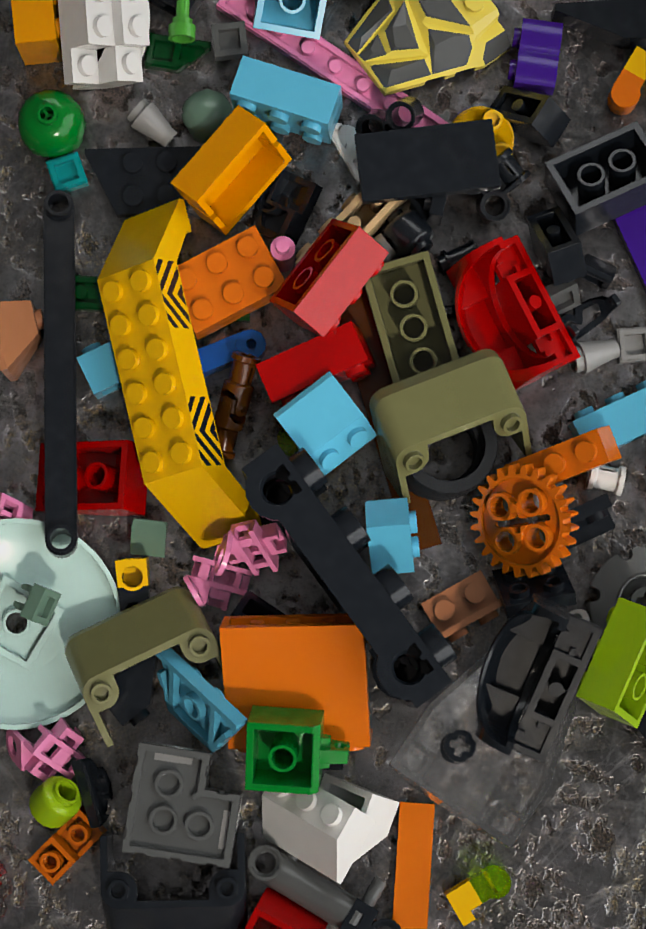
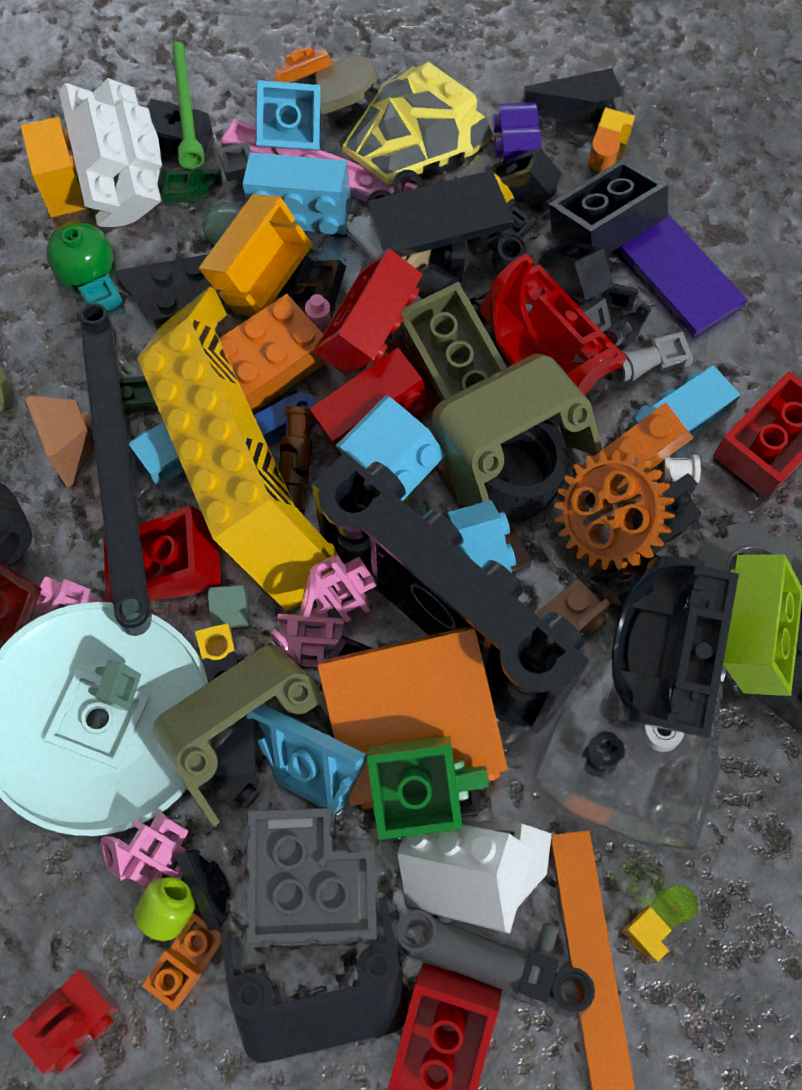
camera: 10 degrees left, 15 degrees down
light grey cone [126,98,178,147] -> none

